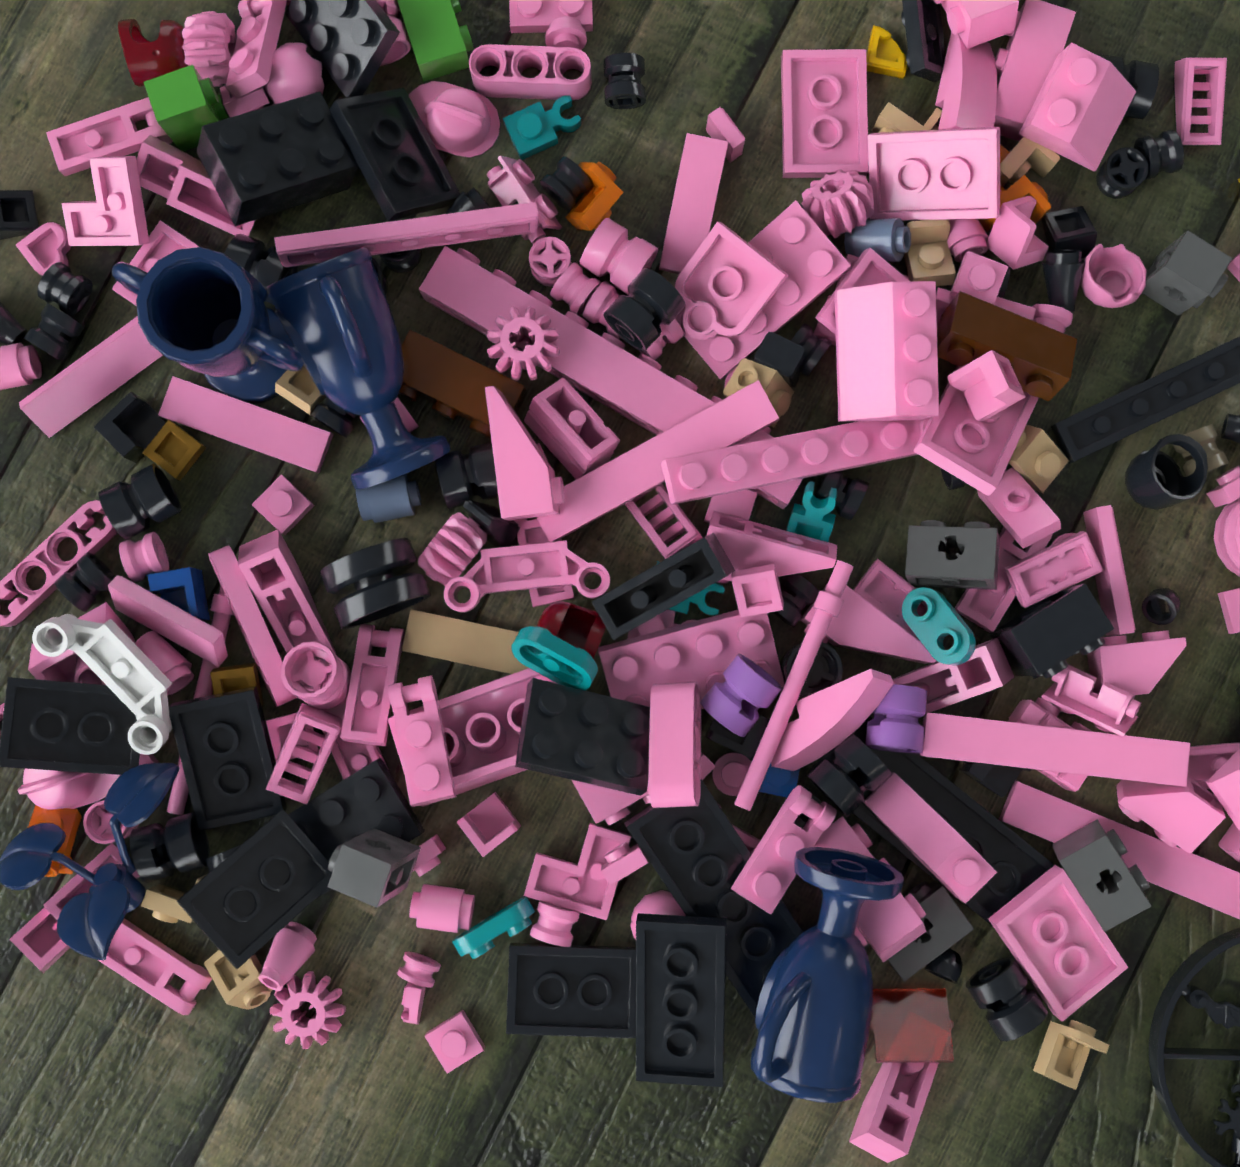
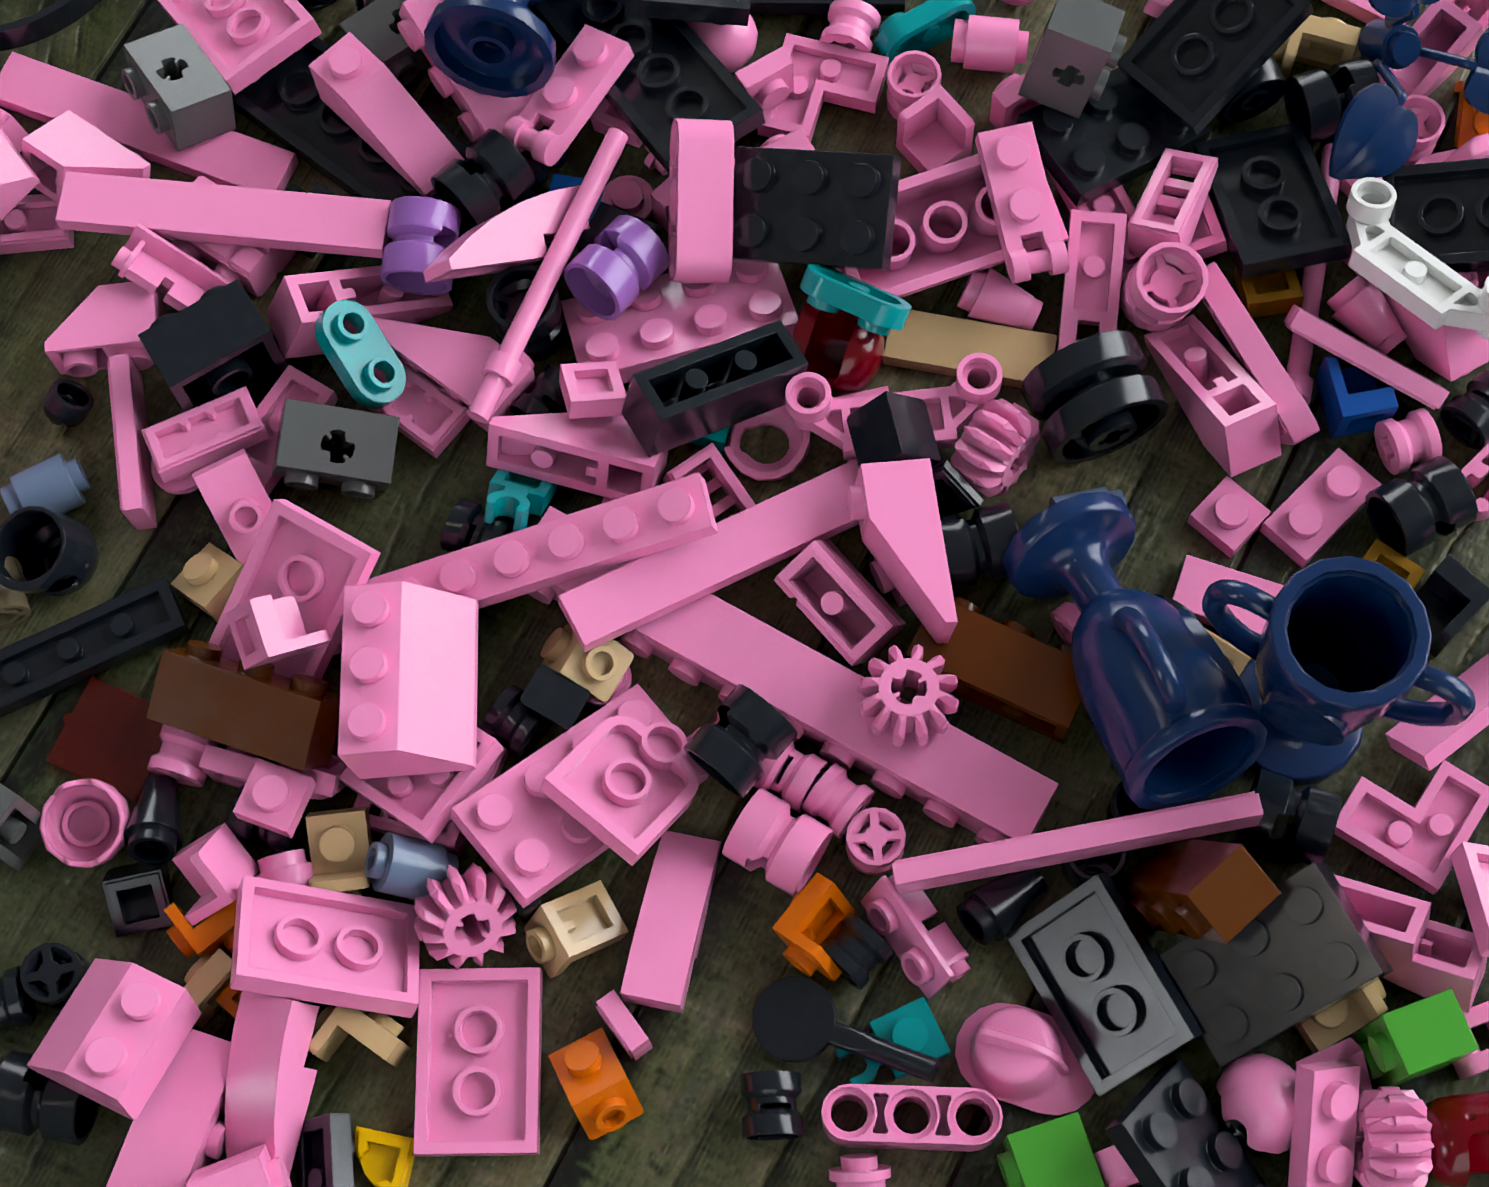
camera: 175 degrees left, 15 degrees down
none -> sand blue brick [0,453,91,514]
none -> clear red piece [46,677,163,802]
none -> tan bracket [524,880,629,978]
none -> orange bracket [548,1027,644,1140]
none -> bright pink piece [724,405,811,481]
none -> black piece [752,976,940,1083]
none -> black panel [847,391,941,468]
none -> bright pink wheel [886,50,941,120]
none -> bright pink cone [957,267,1043,330]
none -> reddish brown brick [1119,839,1281,944]
none -> bright pink plate [1259,448,1382,568]

